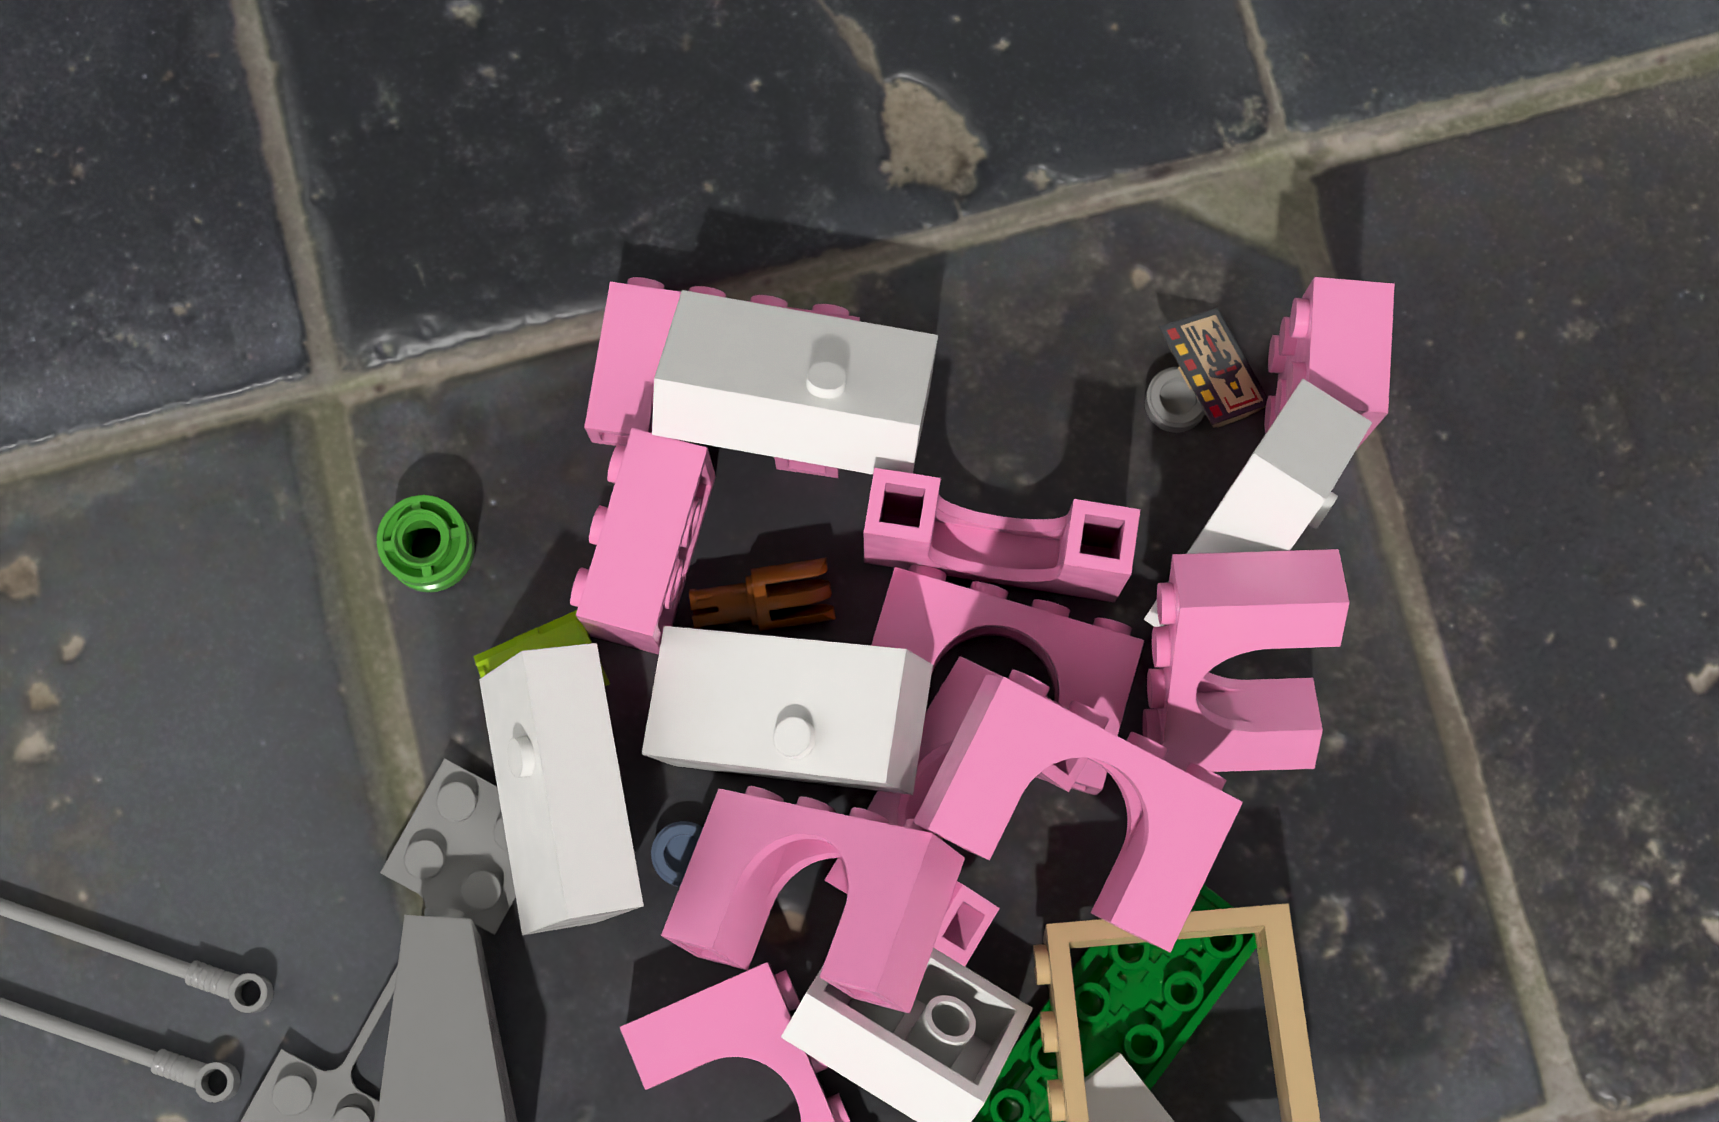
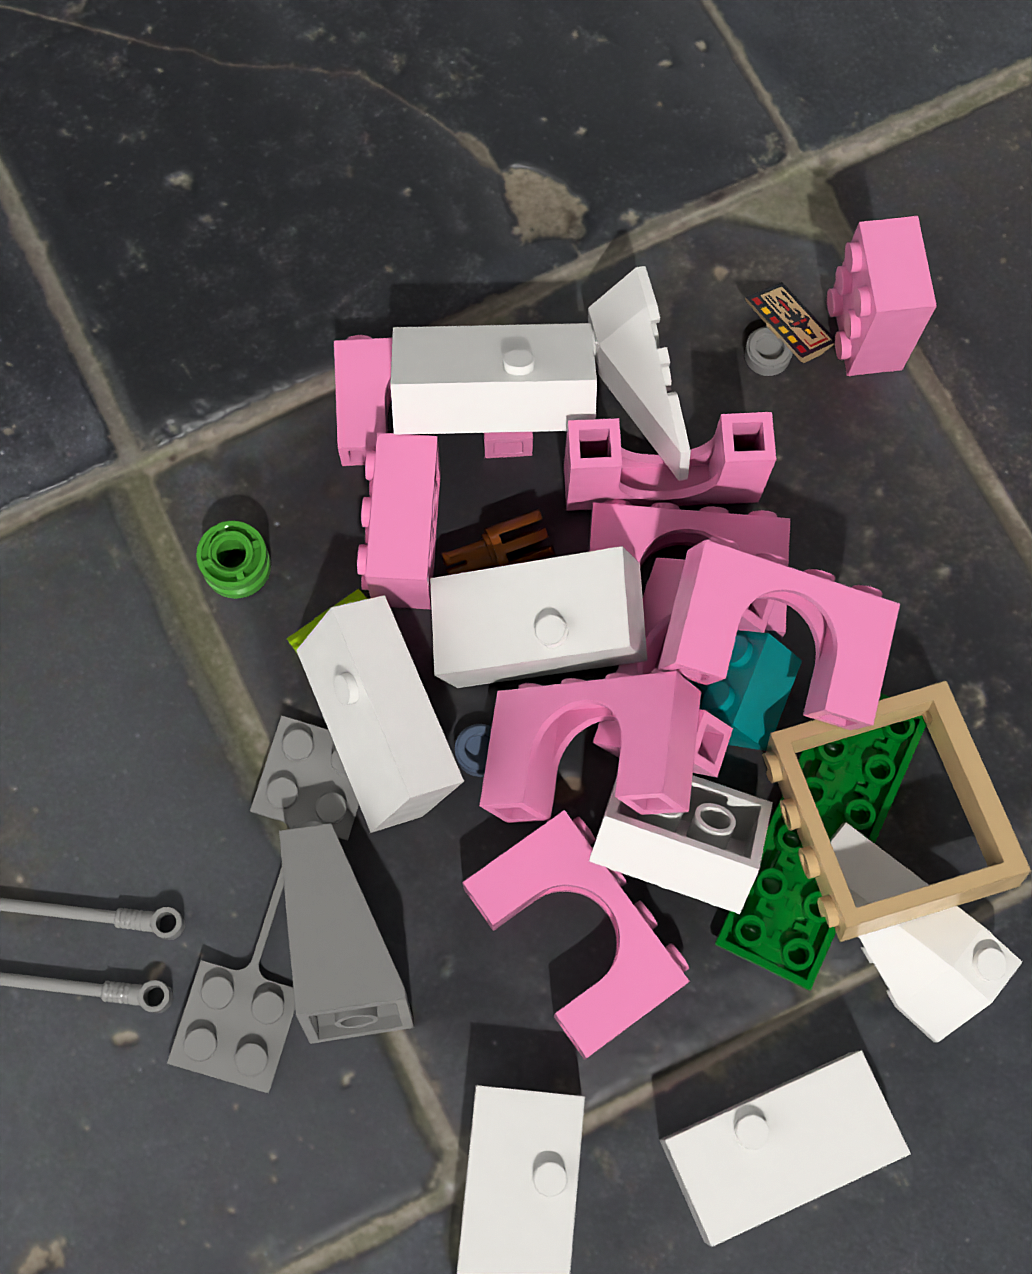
camera: 15 degrees left, 5 degrees down
bright pink arch [1143,549,1350,772] -> none
white brick [1144,378,1372,627] -> none
none -> white wedge [588,266,691,481]
none -> teal slope [687,630,802,751]

